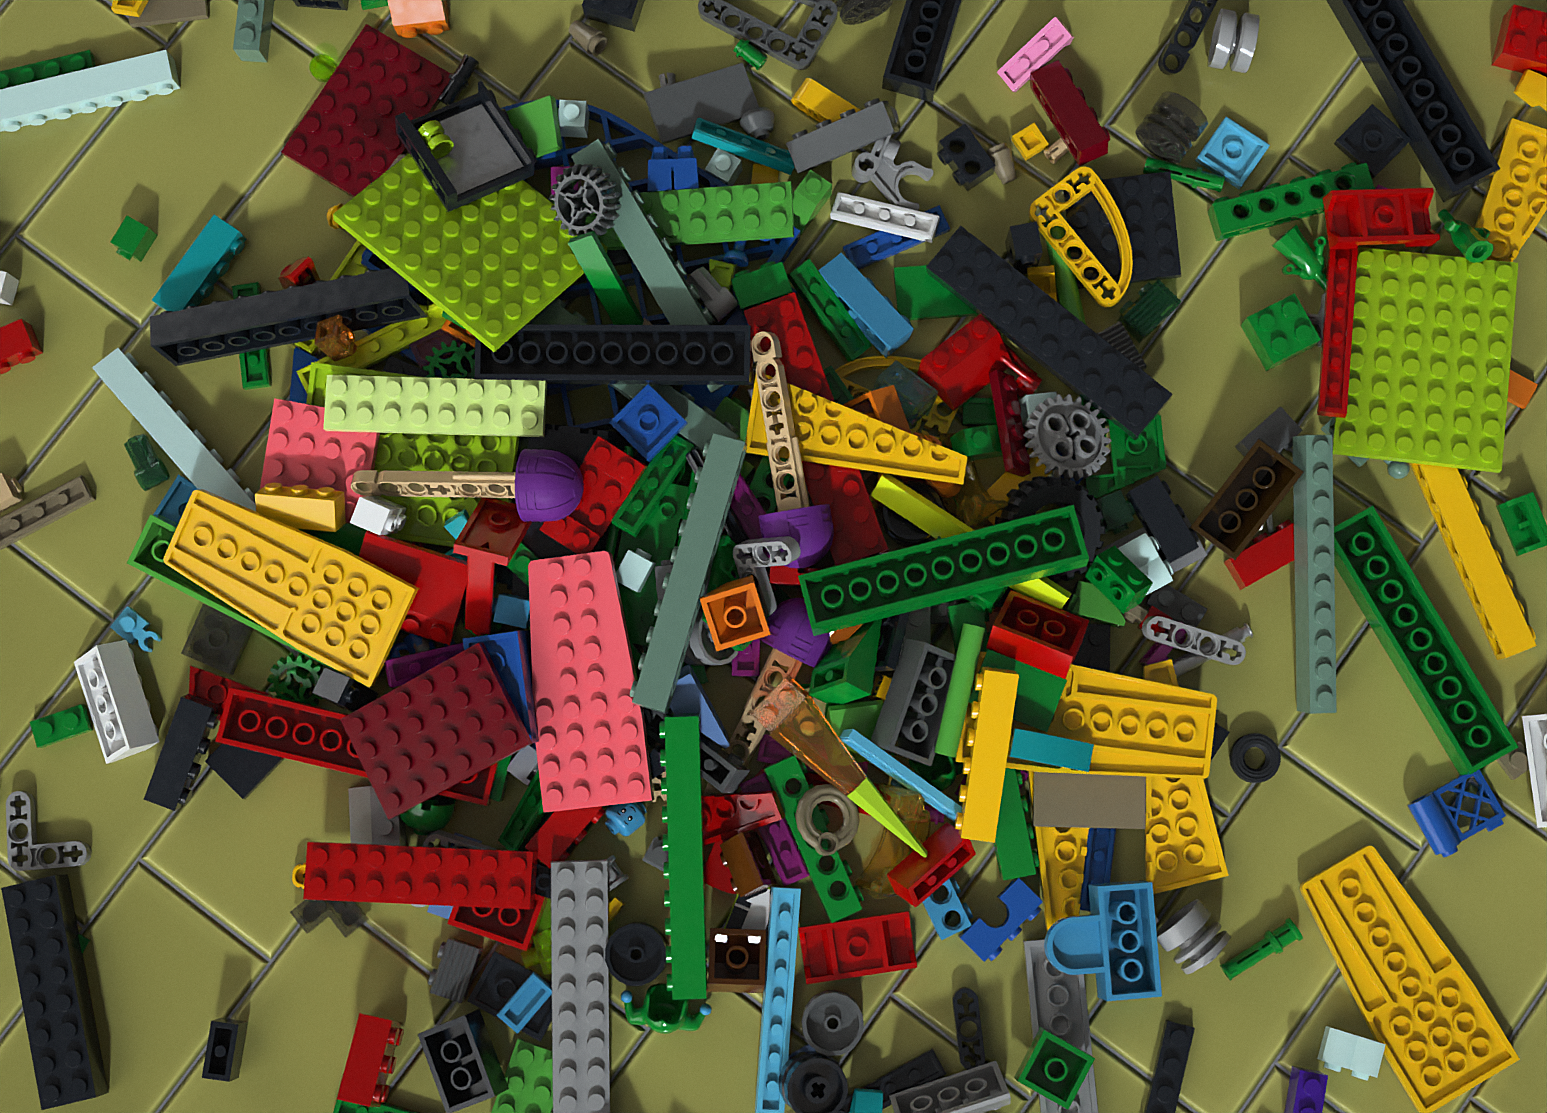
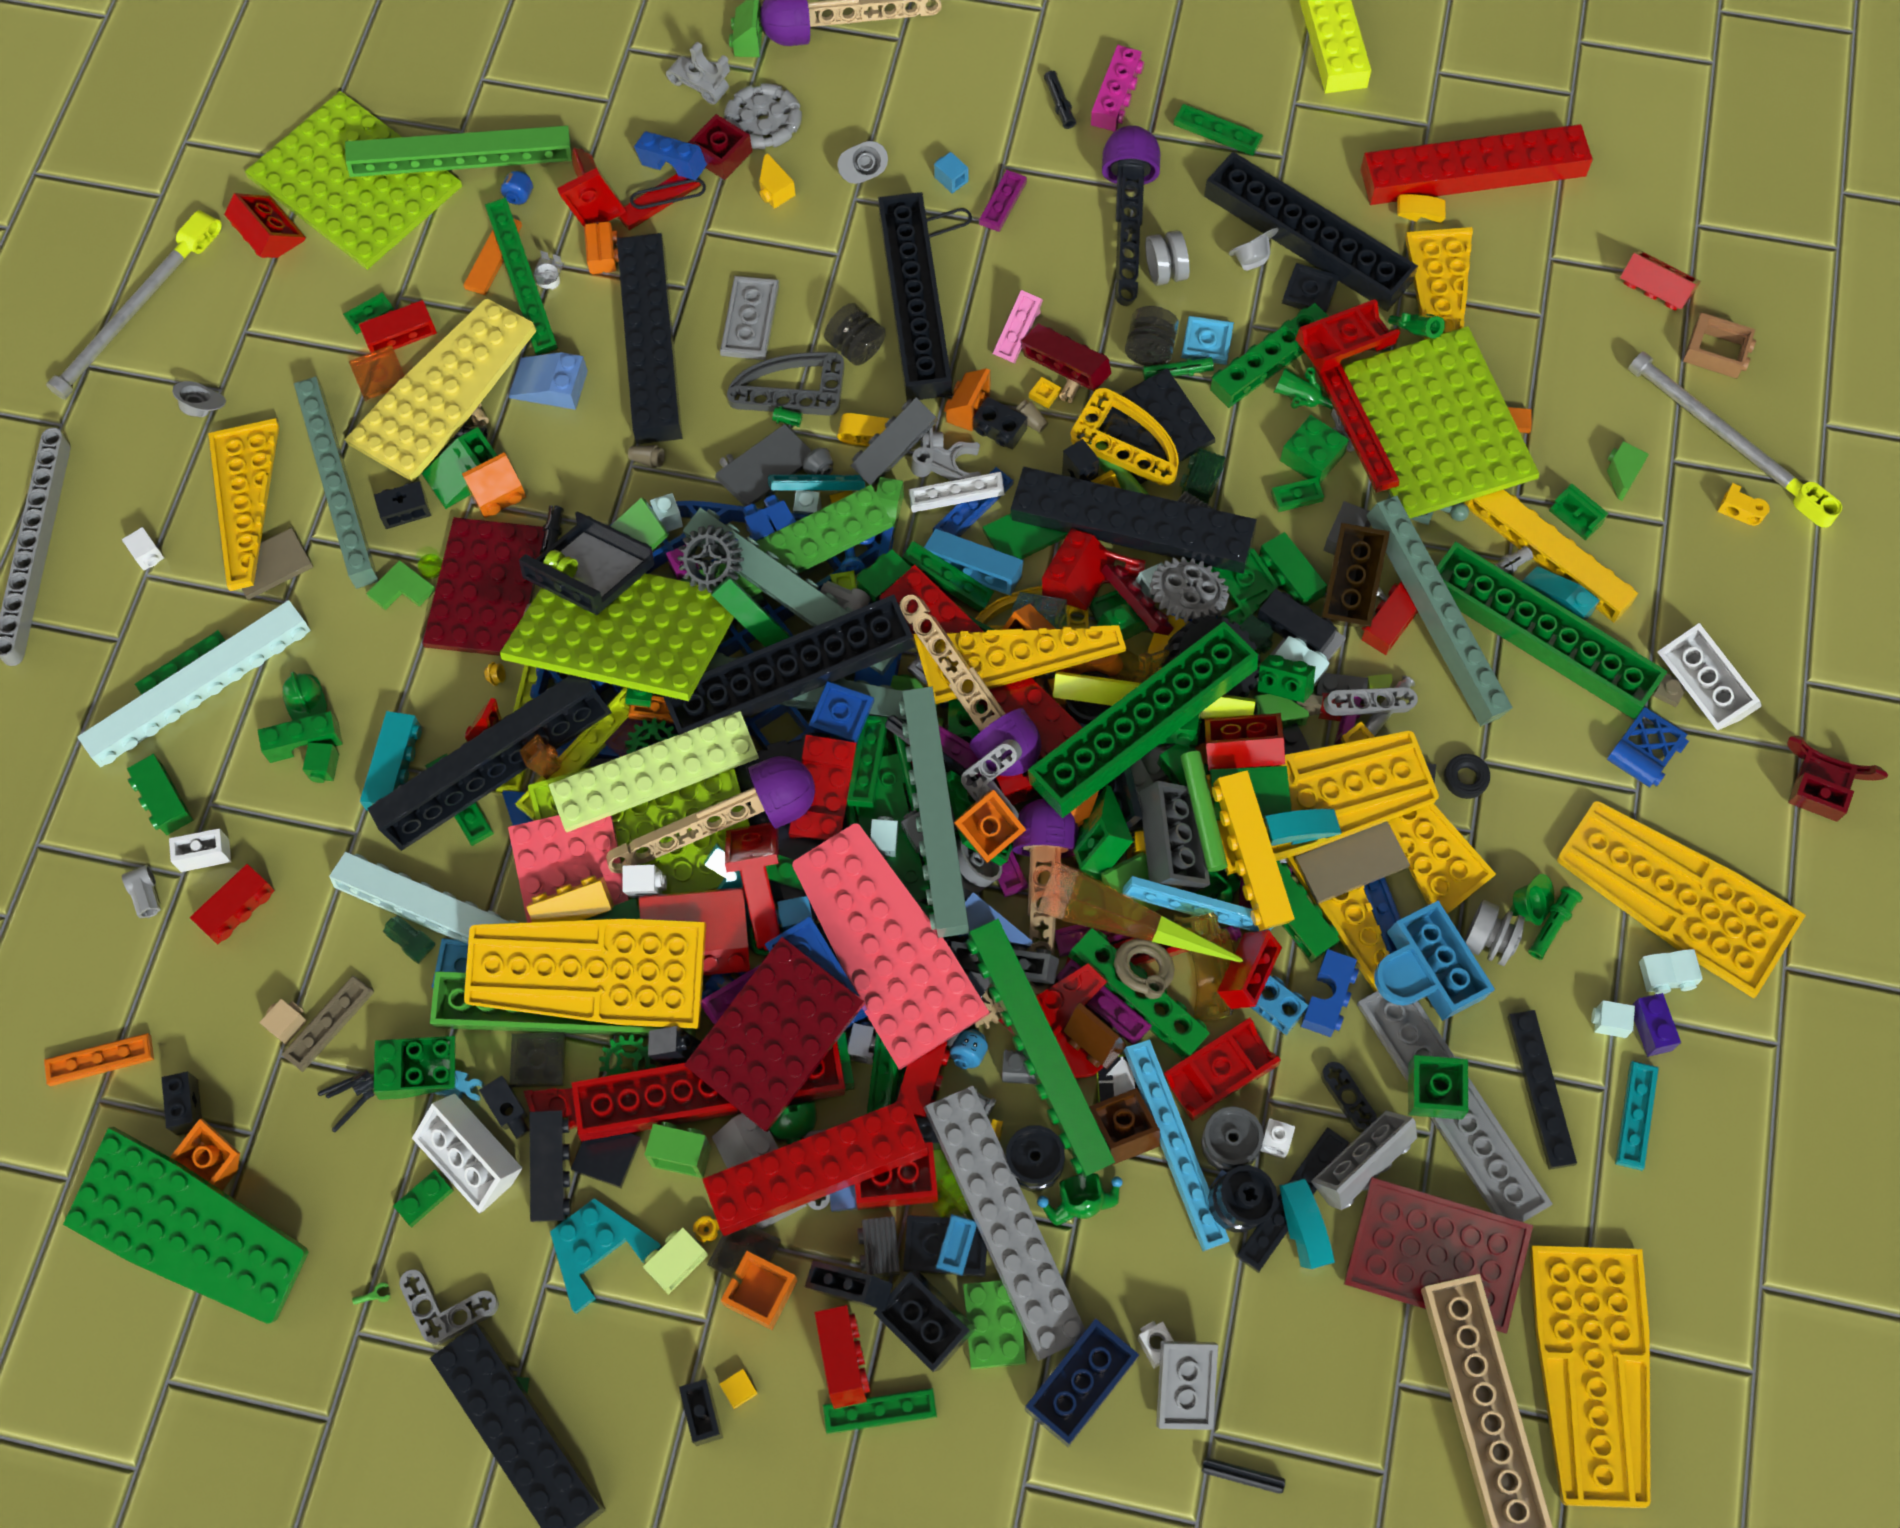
camera: 30 degrees left, 15 degrees down
none -> green arch [258,711,343,763]
none -> green piece [282,672,327,721]
none -> black plant [318,1069,375,1132]
none -> bright green tile [366,560,435,610]
none -> green slope [374,1036,456,1100]
none -> black torso [479,1076,530,1139]
none -> teal wing [550,1198,662,1314]
none -> yellowish green brick [643,1228,708,1295]
none -> bright green piece [644,1122,711,1178]
none -> yellow tile [719,1369,758,1409]
none -> orange piece [720,1251,798,1330]
none -> black brick [804,1260,893,1311]
none -> orange slope [944,368,990,432]
none -> light grey piece [1229,228,1279,271]
none -> green brick [1259,532,1327,606]
none -> white brick [1261,1118,1295,1159]
none -> green plate [1271,477,1324,512]
none -> lime tile [1367,674,1392,700]
none -> light grey pin [1494,546,1533,573]
none -> green piece [1510,874,1555,926]
none -> teal slope [1522,566,1600,621]
none -> light aqua brick [1591,1000,1635,1038]

